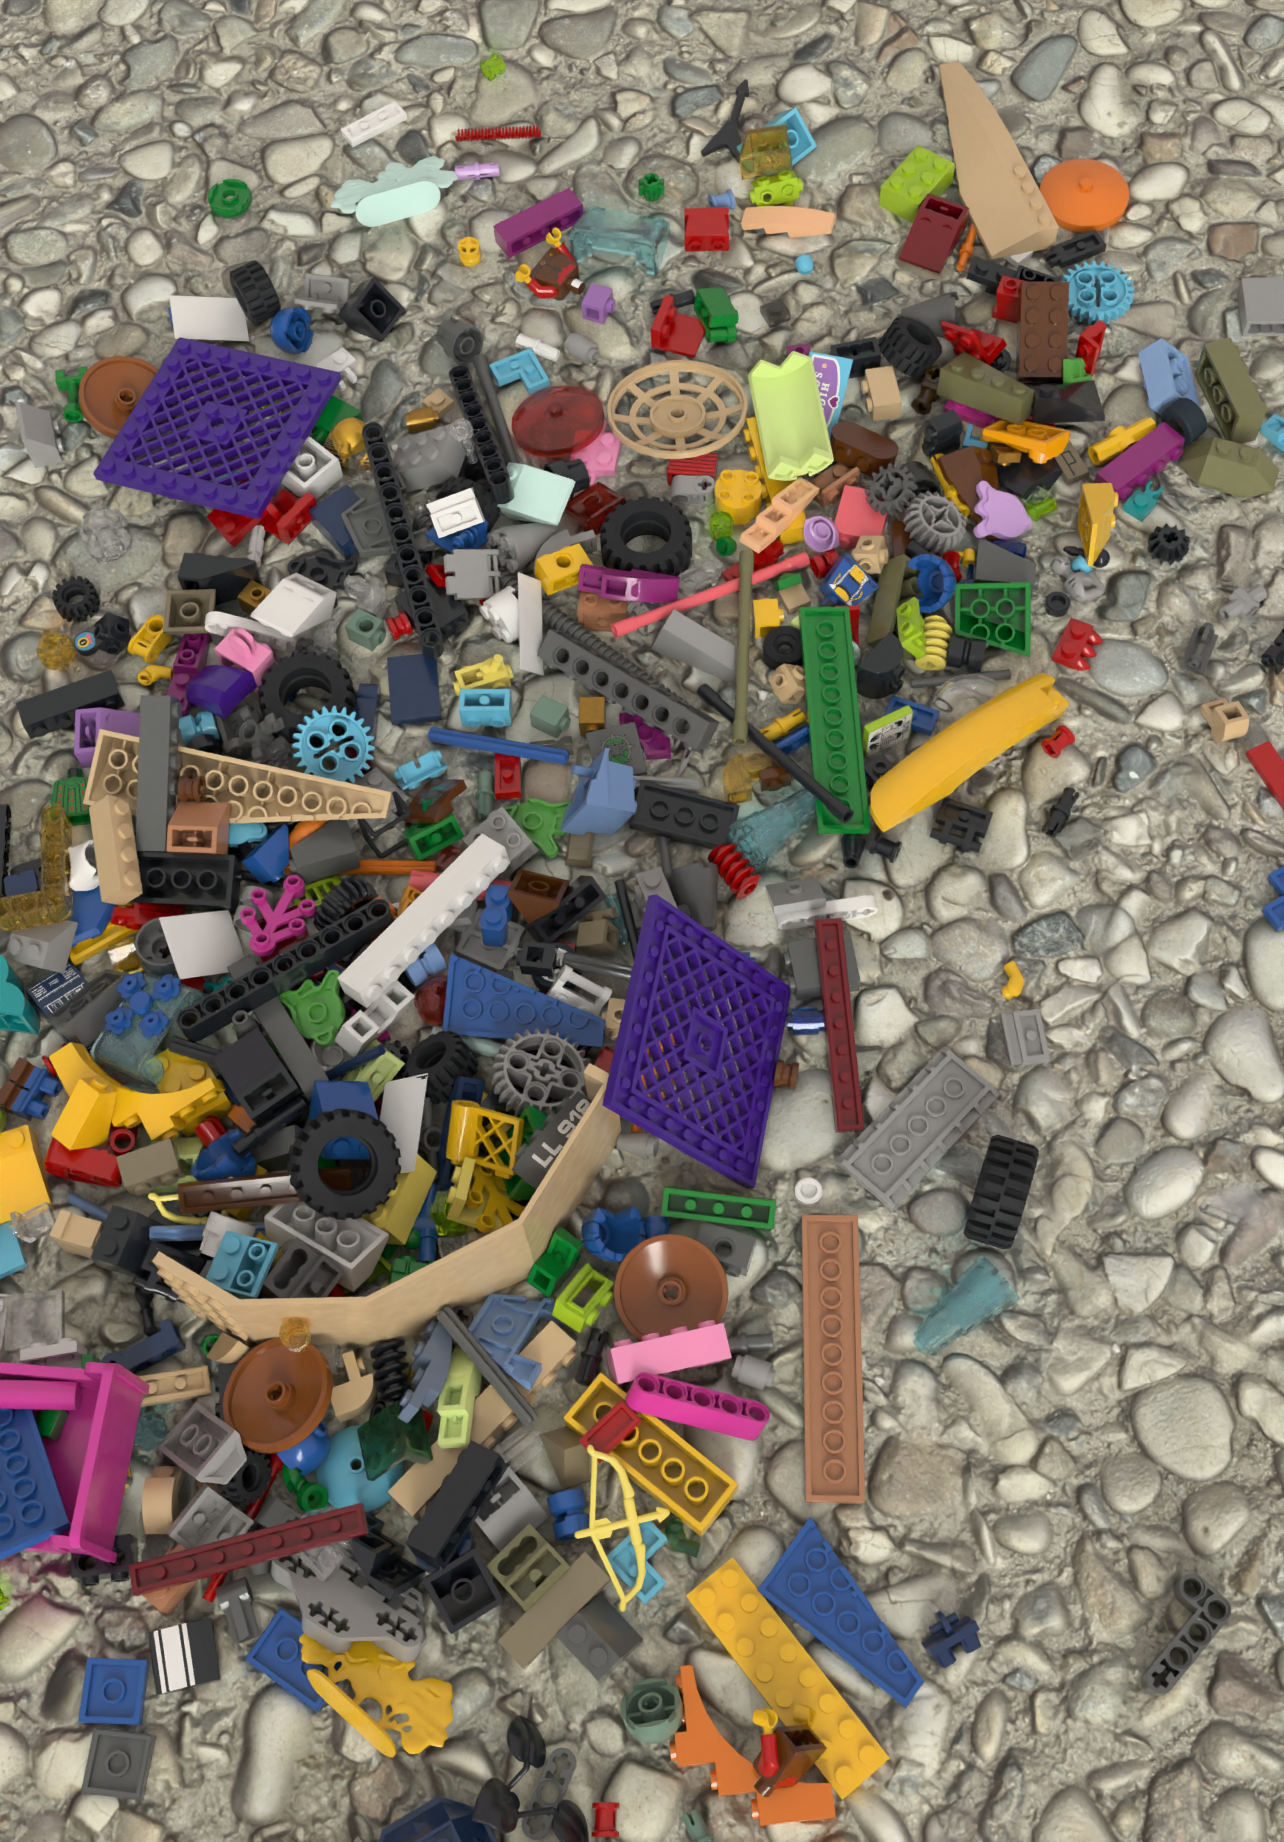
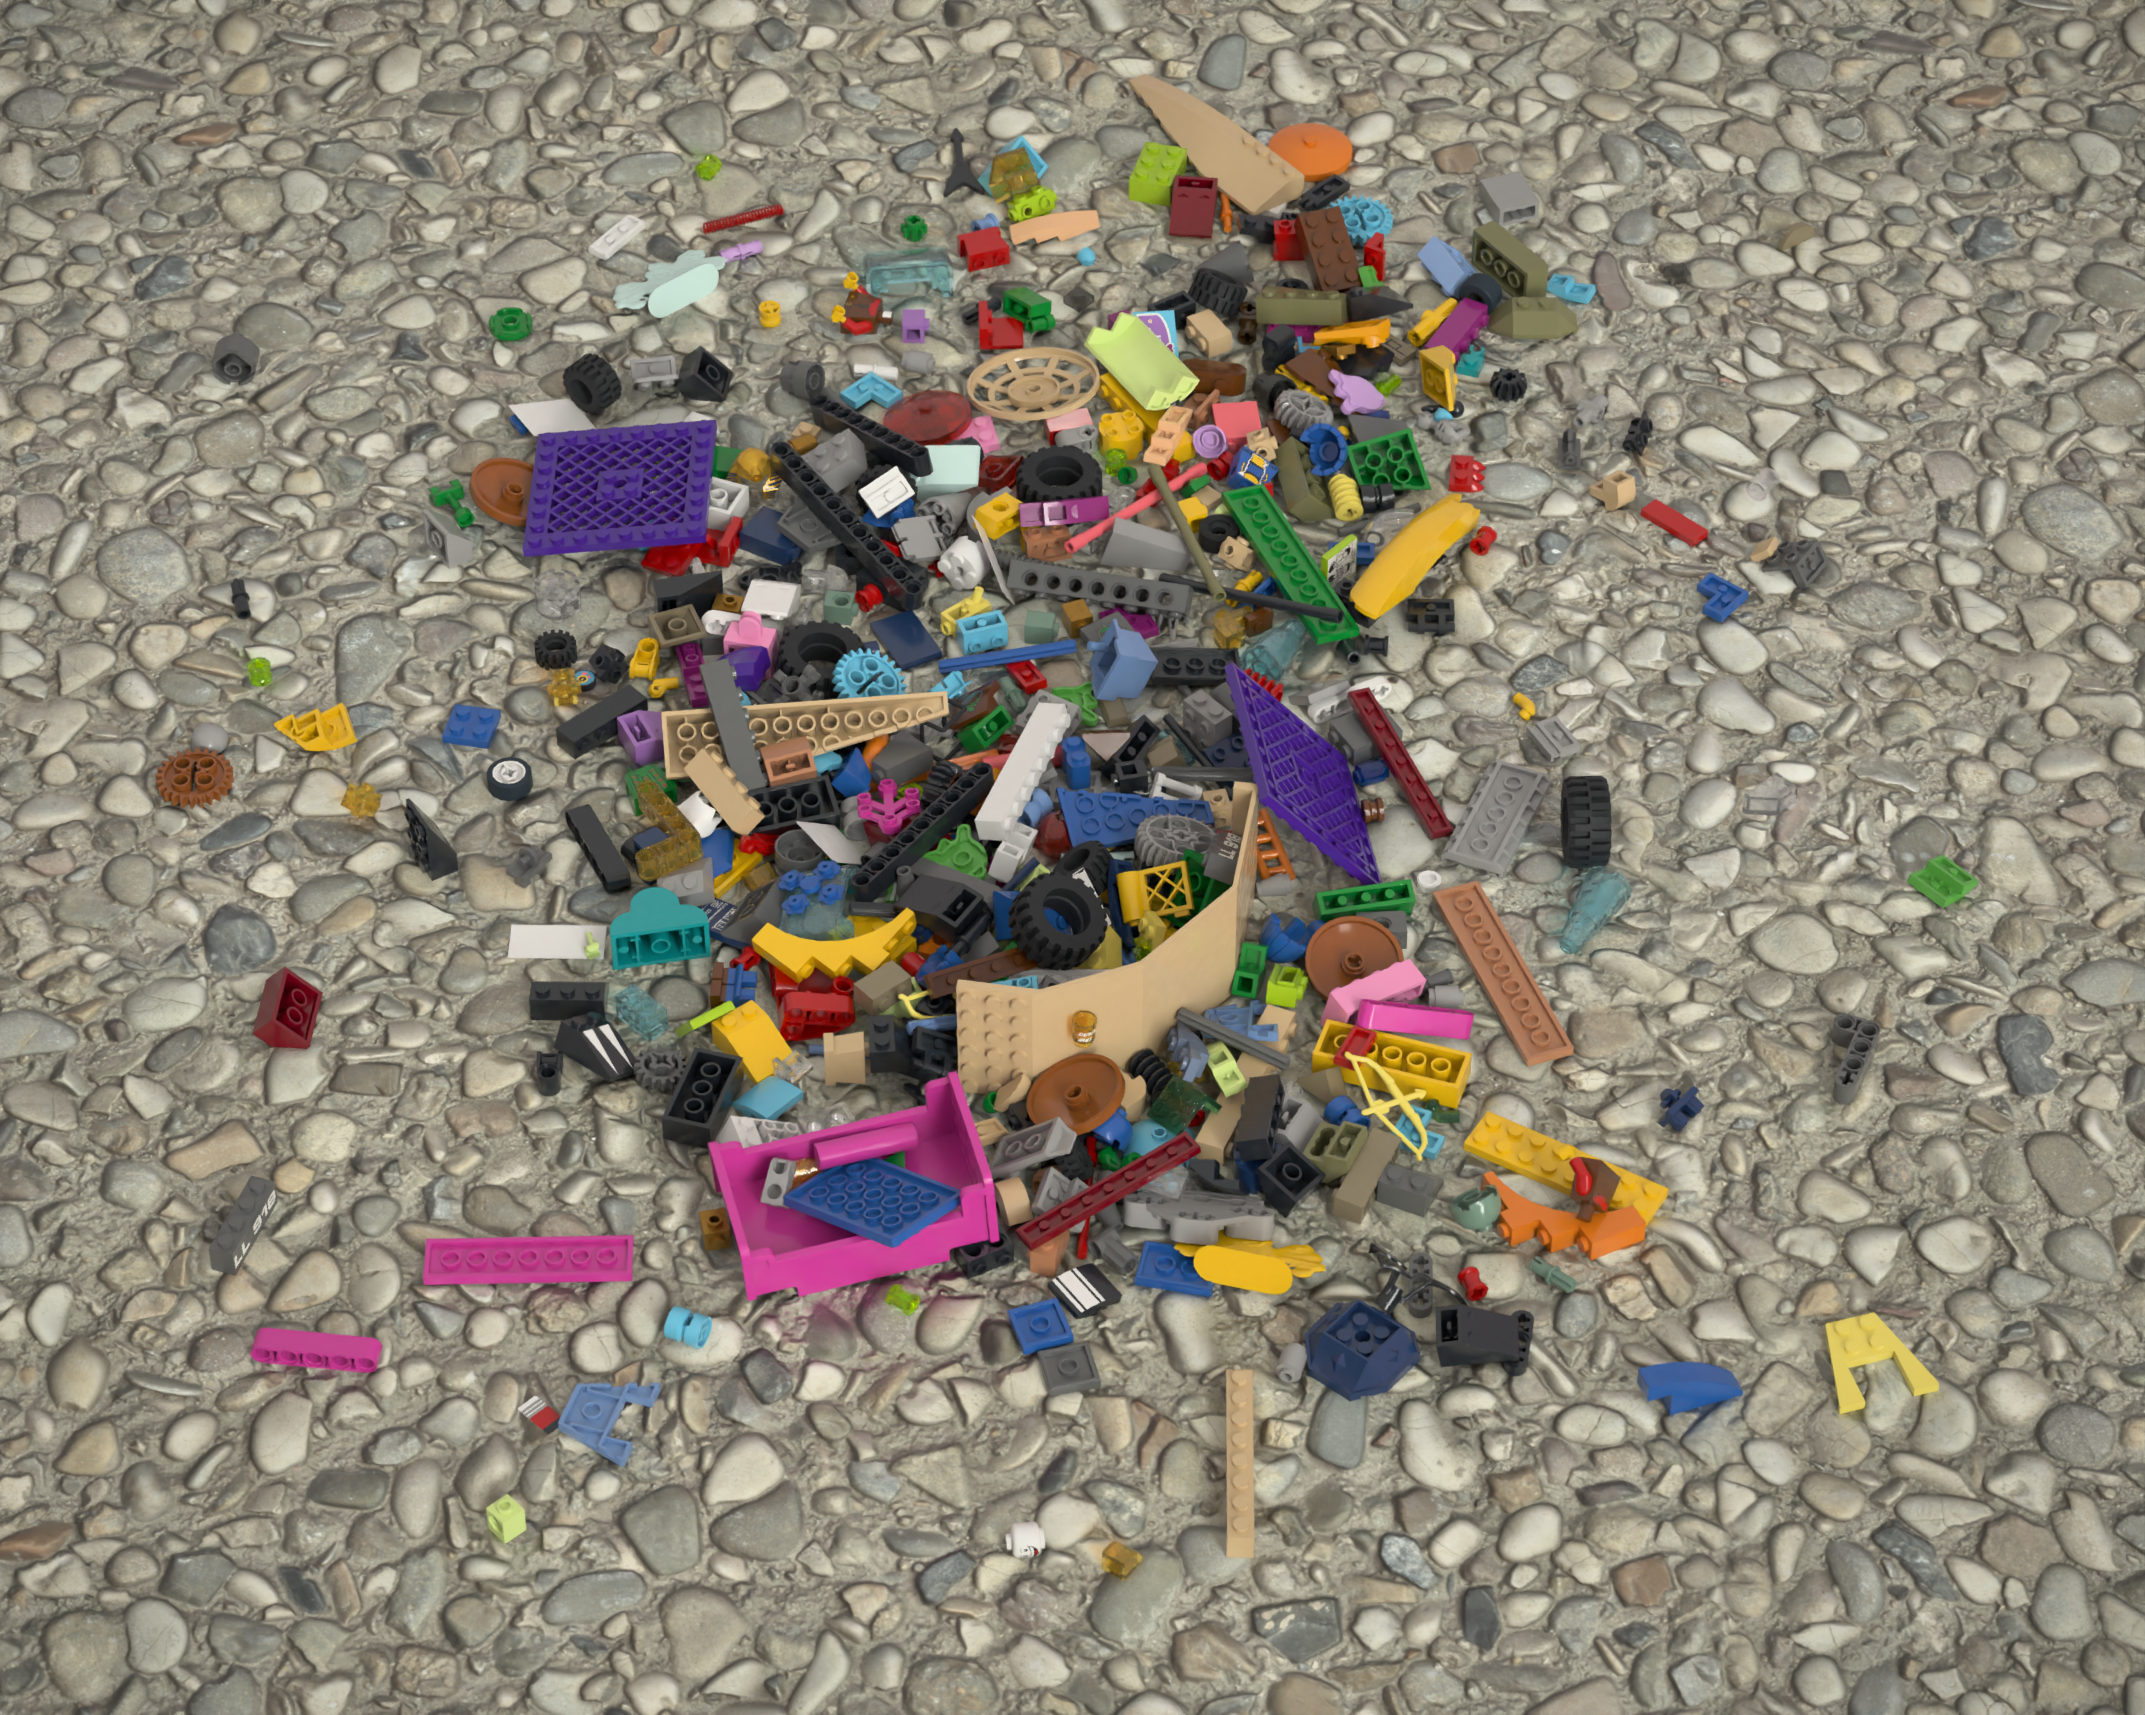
camera: 25 degrees left, 20 degrees down
yellow slope [51,1076,117,1150] -> none
reddish brown wheel [178,776,207,802] -> none
blue cylinder [270,308,313,354] -> none
clear plate [449,418,478,464] -> none
magenta brick [493,188,584,258] -> none
black axle [575,1328,609,1387] -> none
blue wing [757,1517,924,1709] -> none
black brick [856,632,906,699] -> none
dark grey gear [865,463,918,516] -> none
lime bracket [896,597,926,659] -> none
red bracket [940,321,1007,366] -> none
black pin [1041,787,1079,837] -> none
black tile [1044,592,1070,617] -> none

